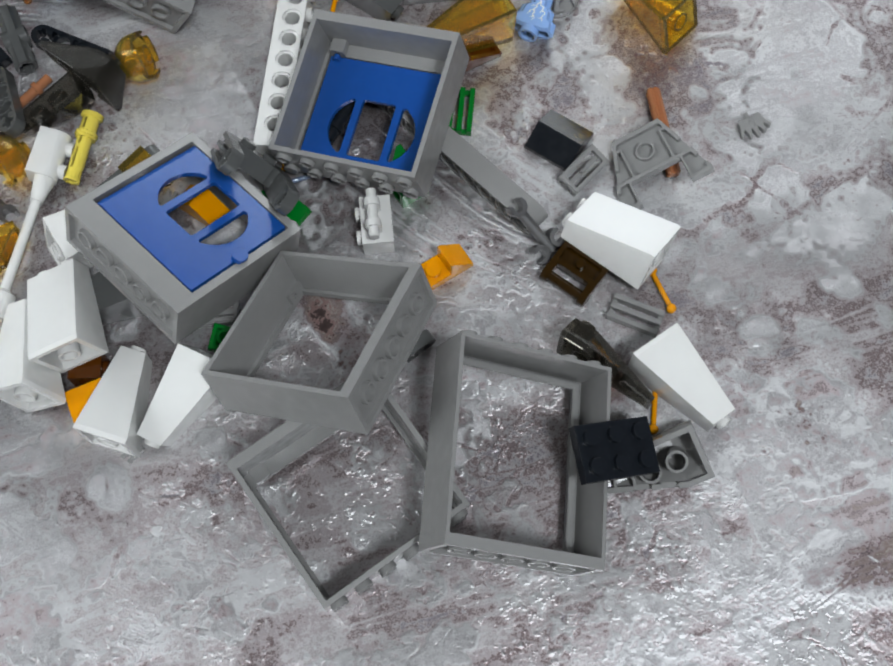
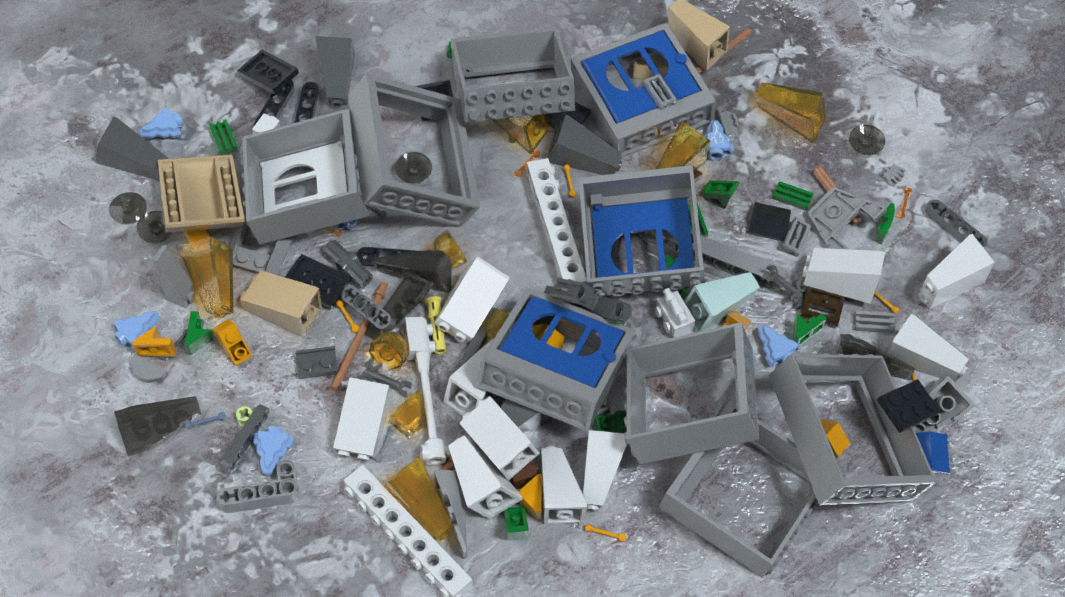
camera: 25 degrees left, 10 degrees down
none -> white slope [434,256,510,344]
none -> green slope [504,506,529,540]
none -> light orange hinge [584,524,626,542]
none -> light aqua slope [684,272,760,332]
none -> green slope [701,180,740,209]
none -> light blue rock [757,325,801,367]
none -> green tile [772,181,814,210]
none -> green slope [793,313,827,345]
none -> light orange slope [820,419,850,458]
none -> clear smoke dish [849,125,885,155]
none -> green slope [875,202,895,245]
none -> clear orange hinge [898,188,912,219]
none -> blue slope [916,431,950,474]
none -> white slope [919,234,995,309]
none -> dark grey beam [925,199,987,249]

